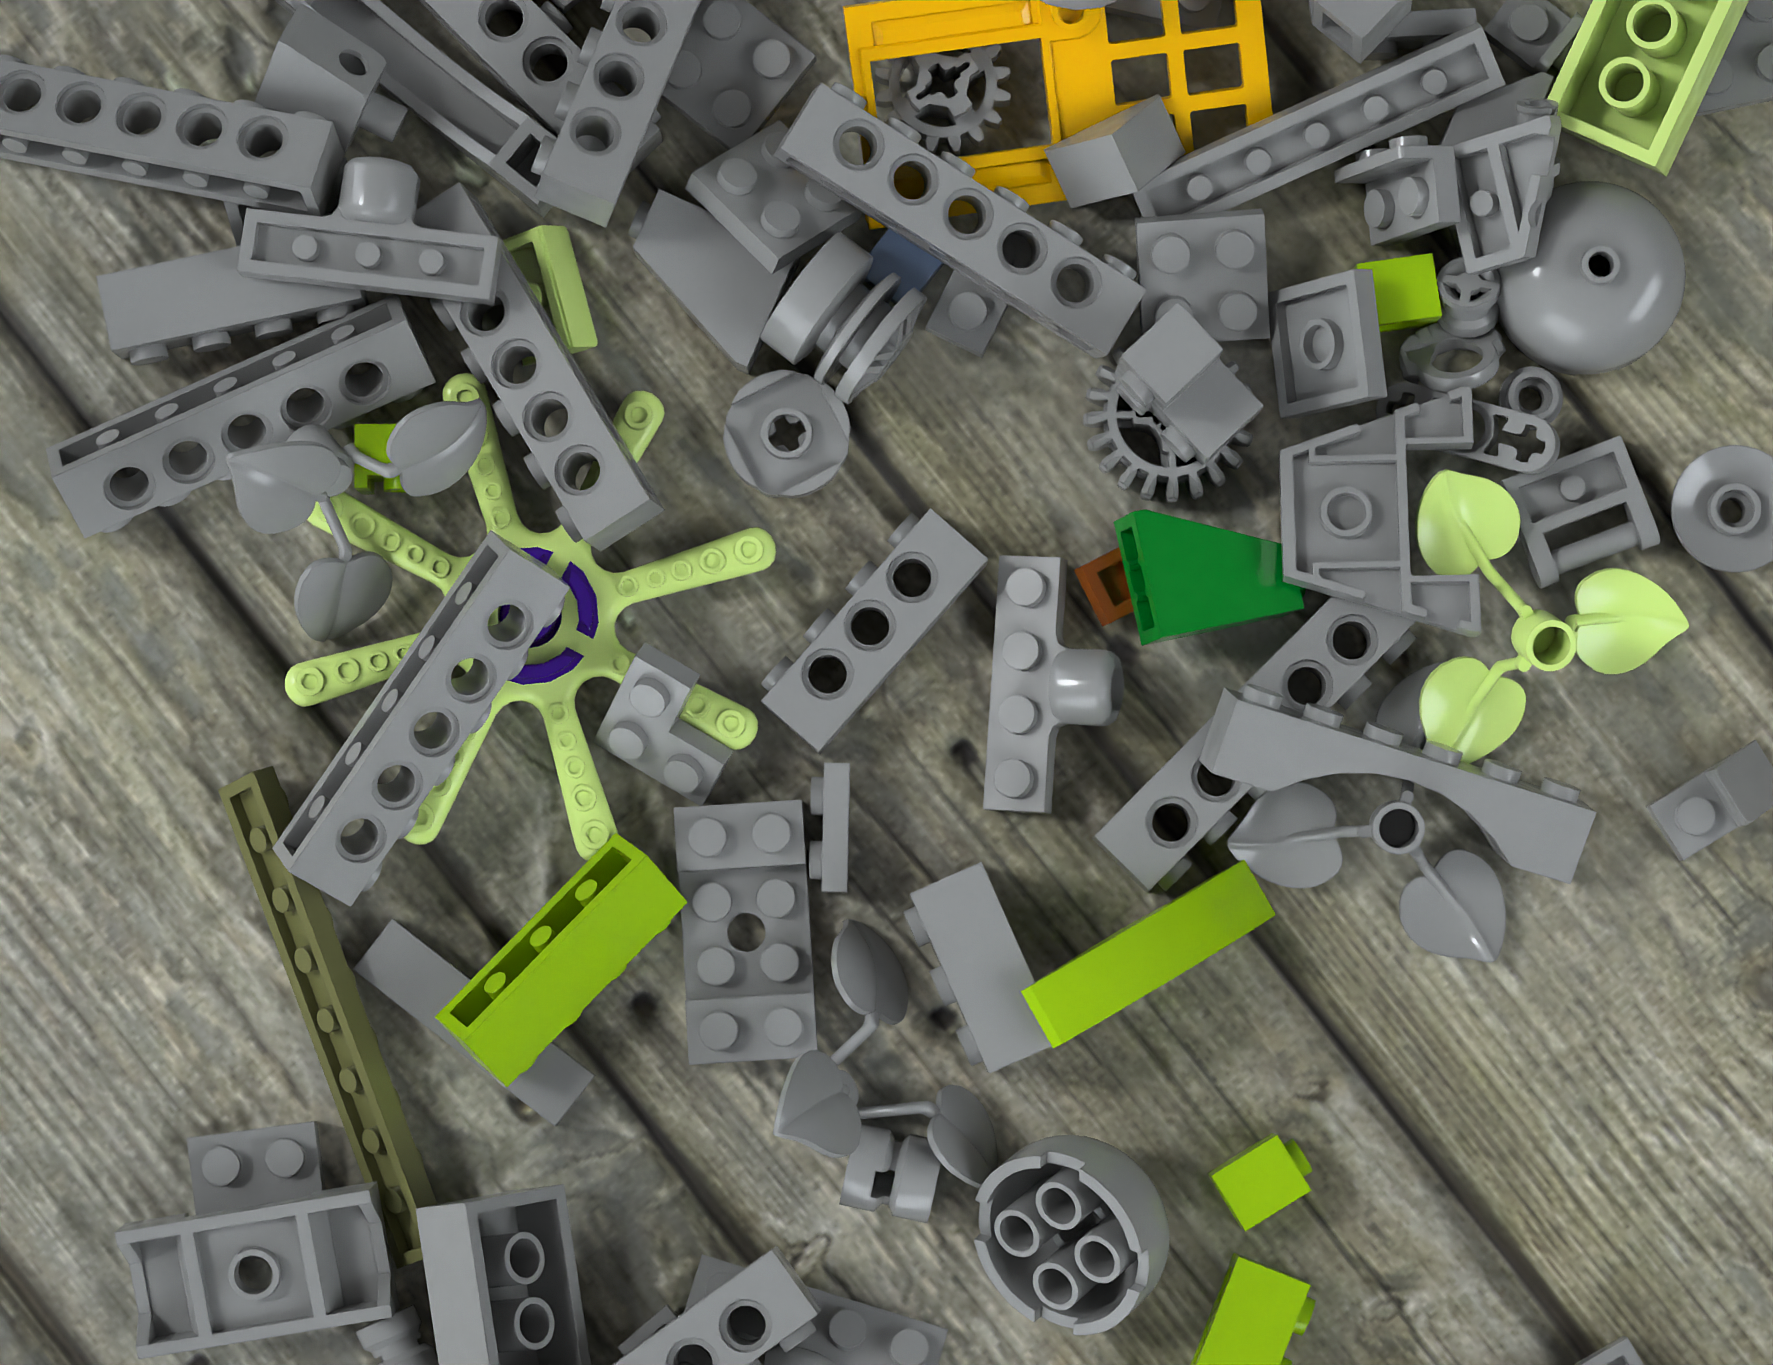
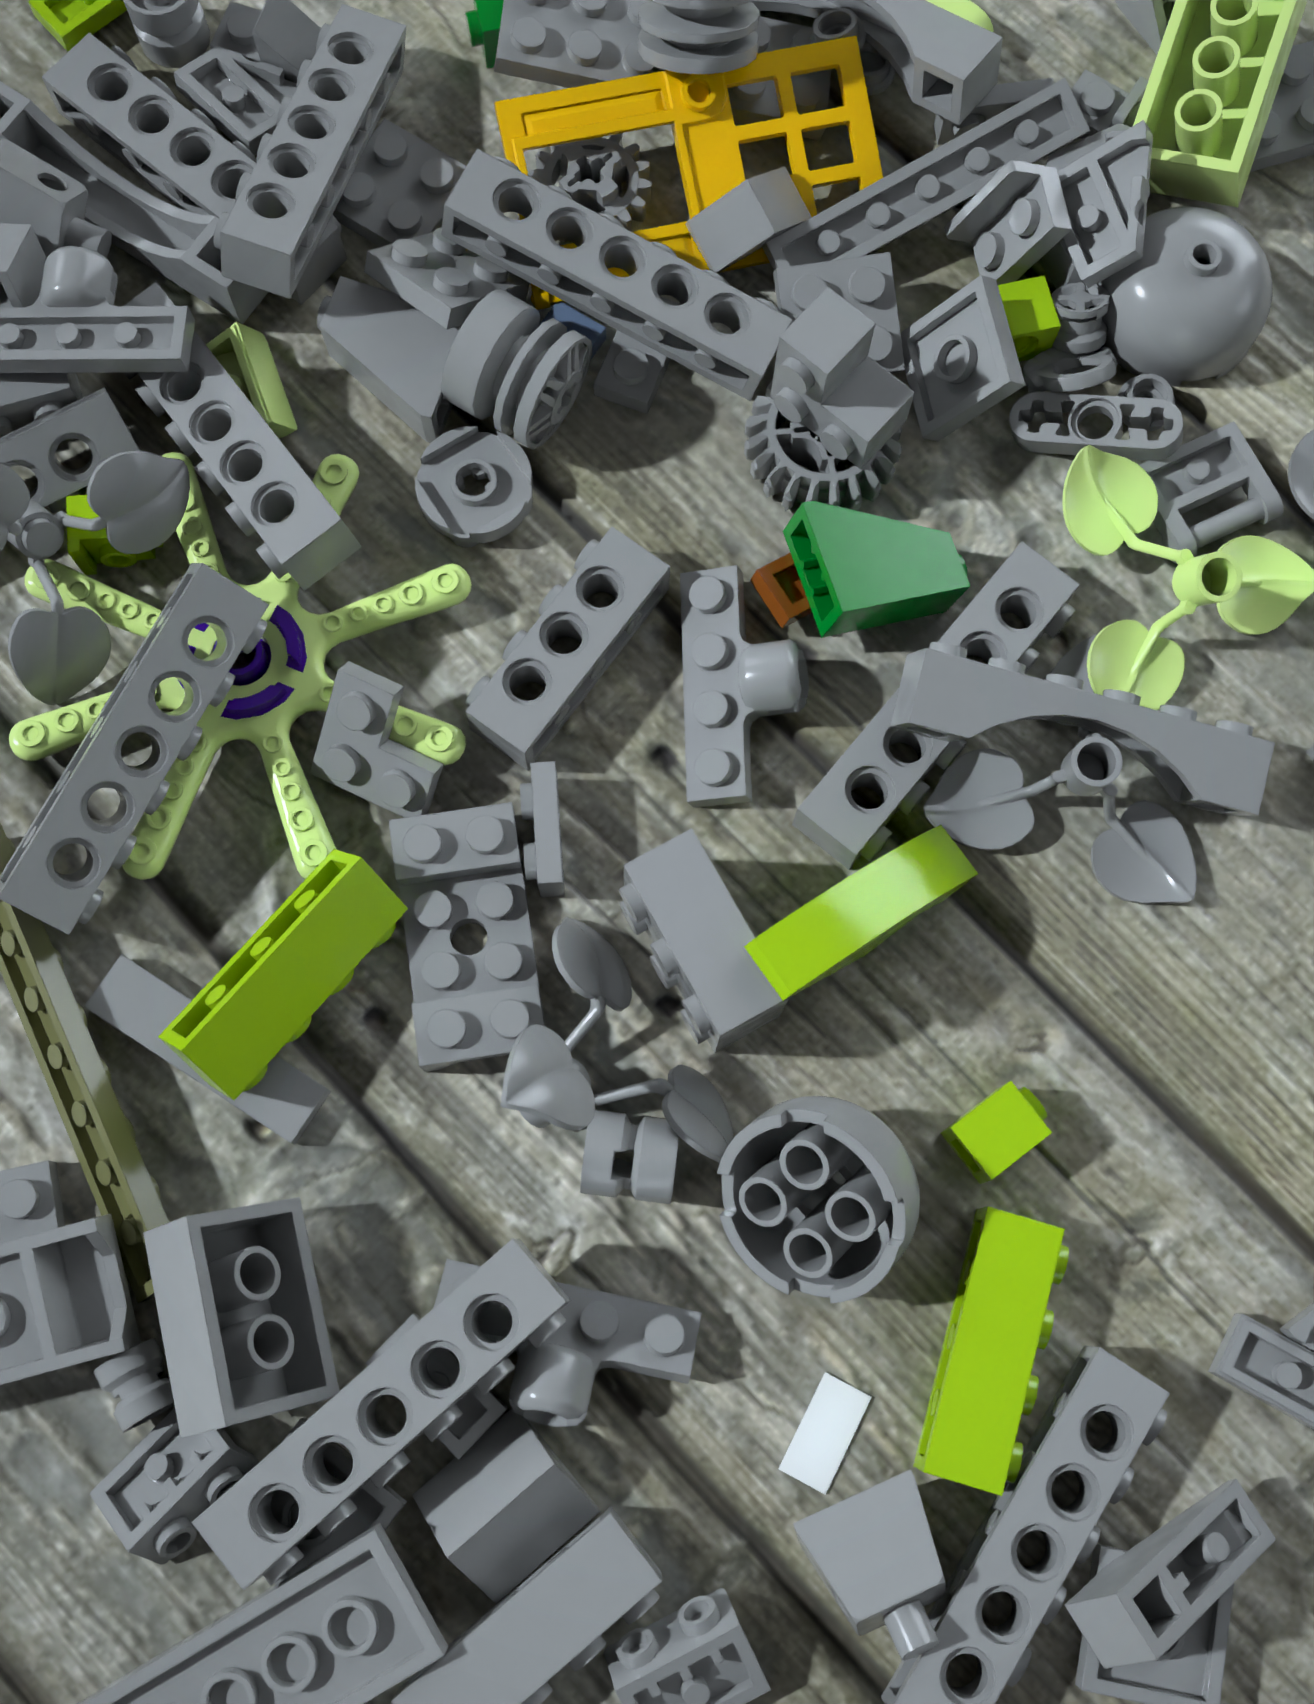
camera: 10 degrees left, 10 degrees down
light grey wing [1279,386,1481,637] -> none

